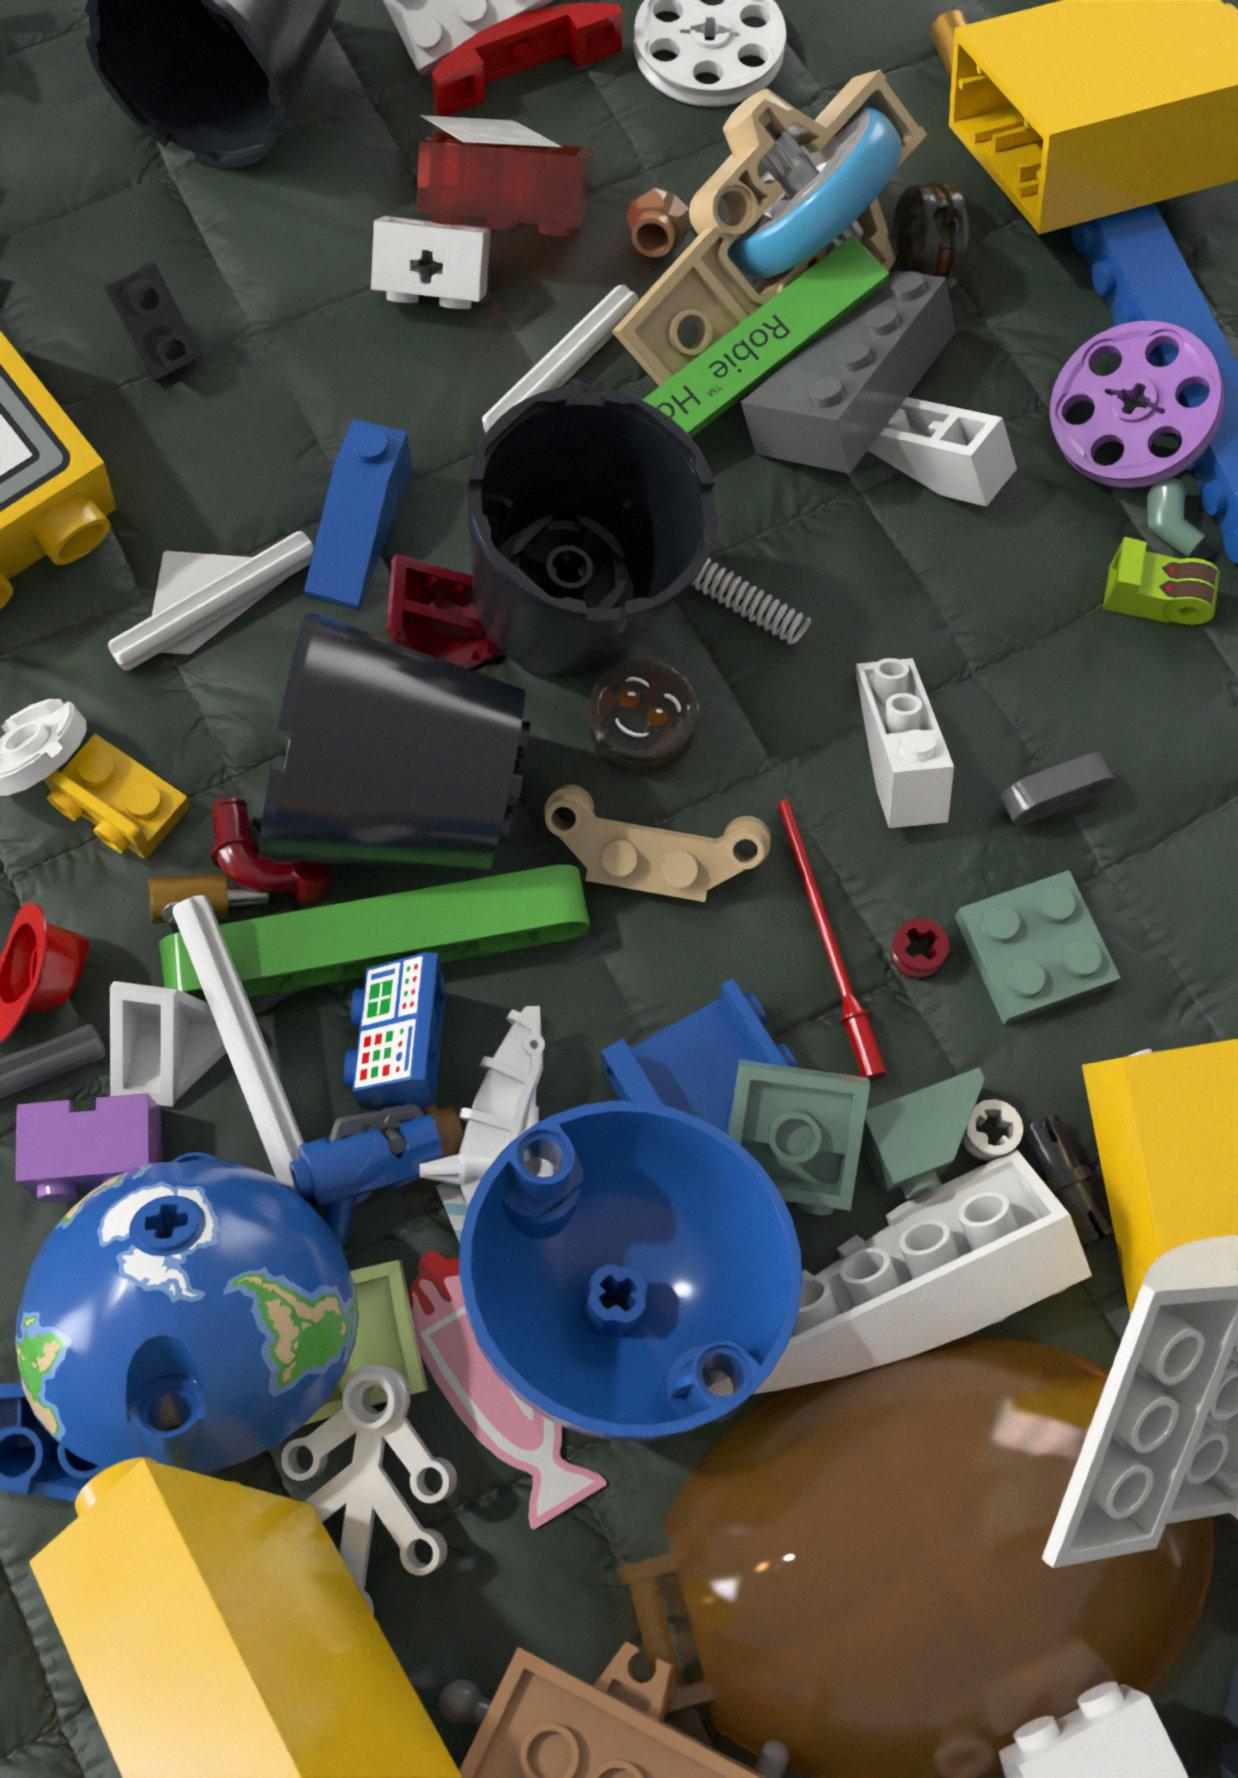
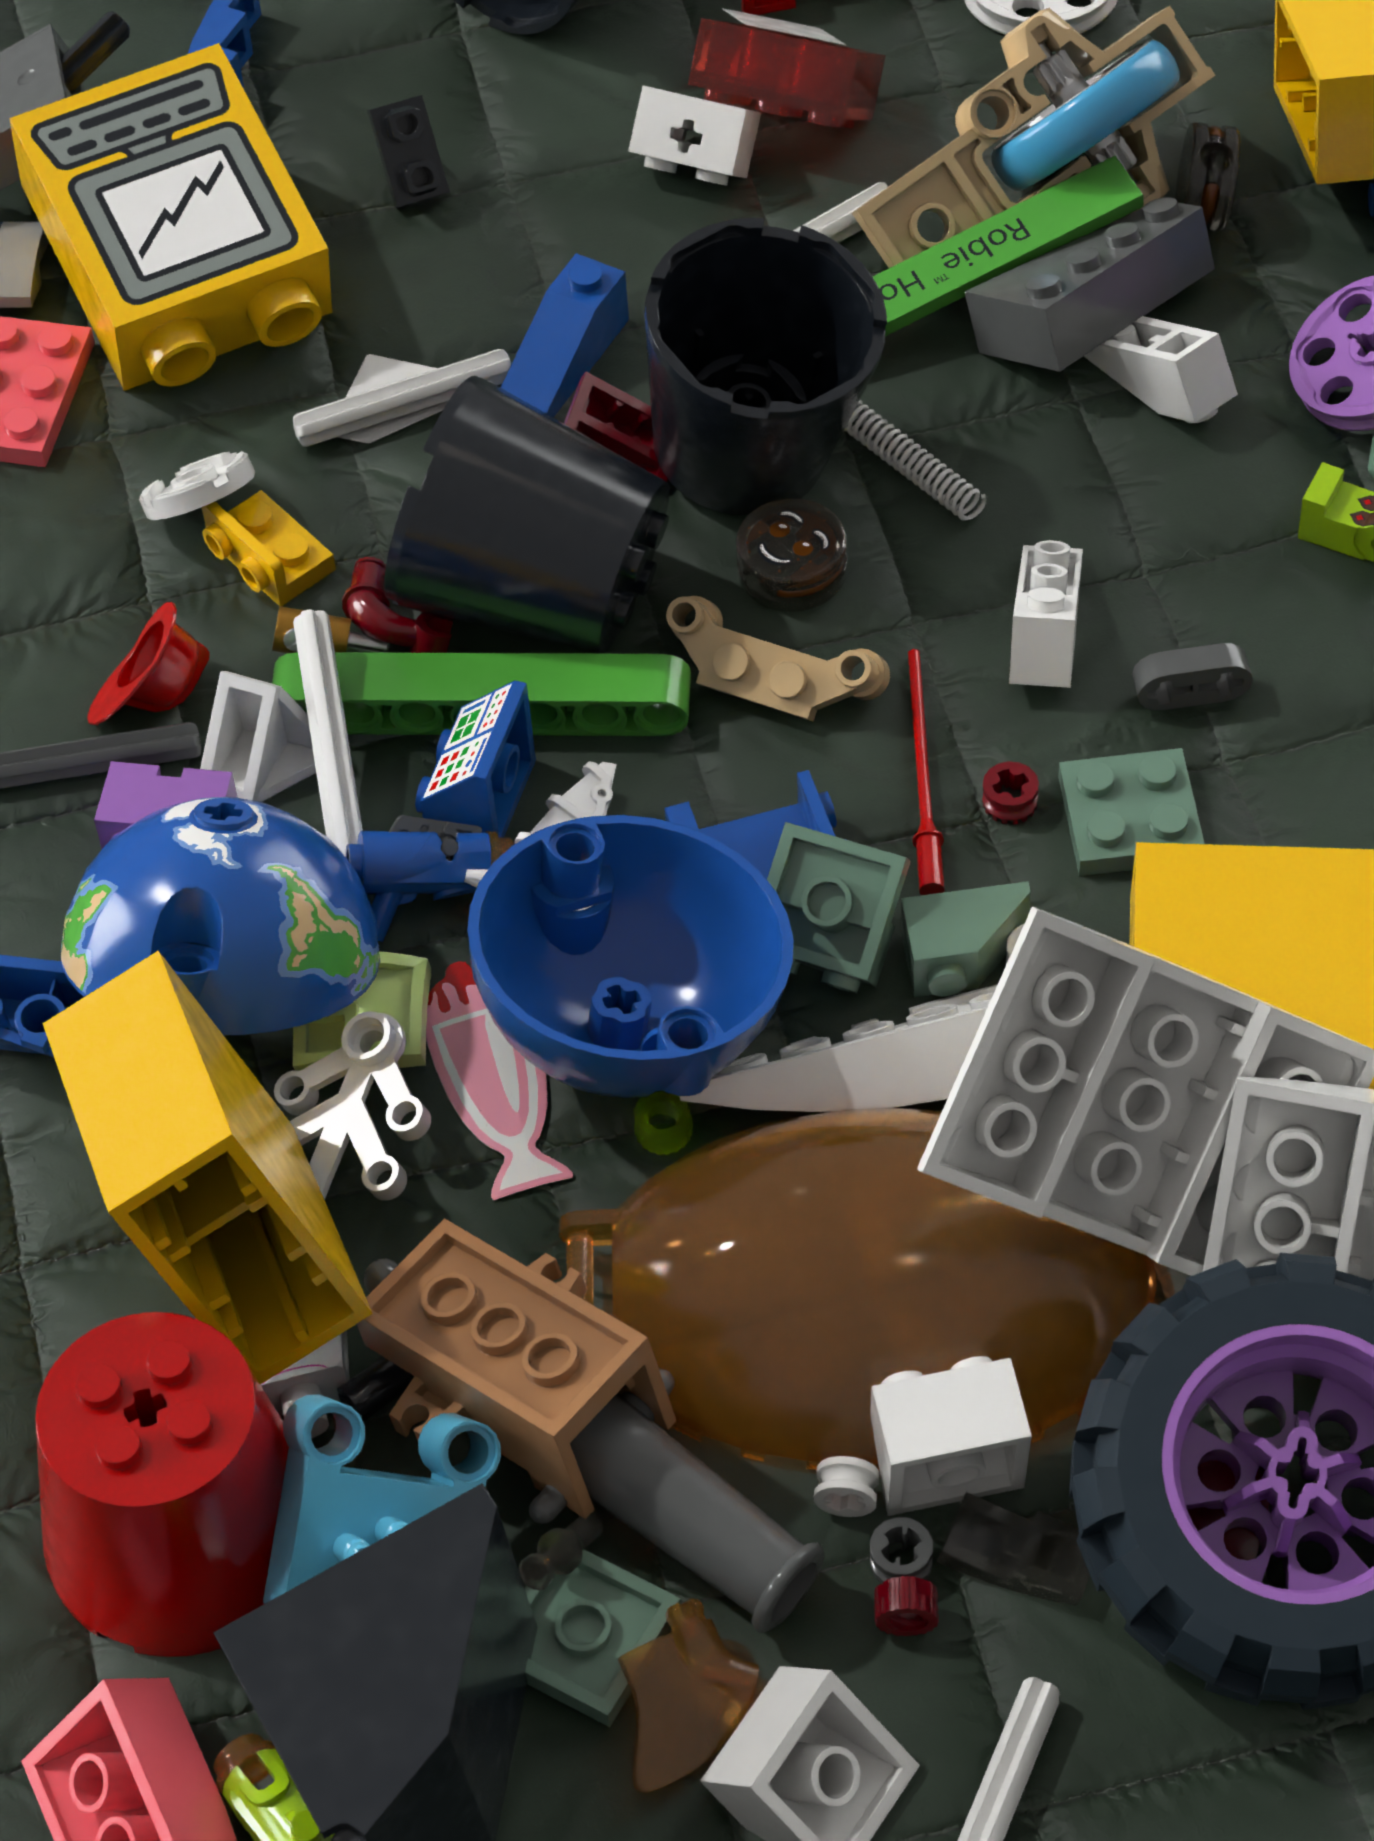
camera: 20 degrees right, 15 degrees down
medium nougat rock [626,187,692,257] -> none

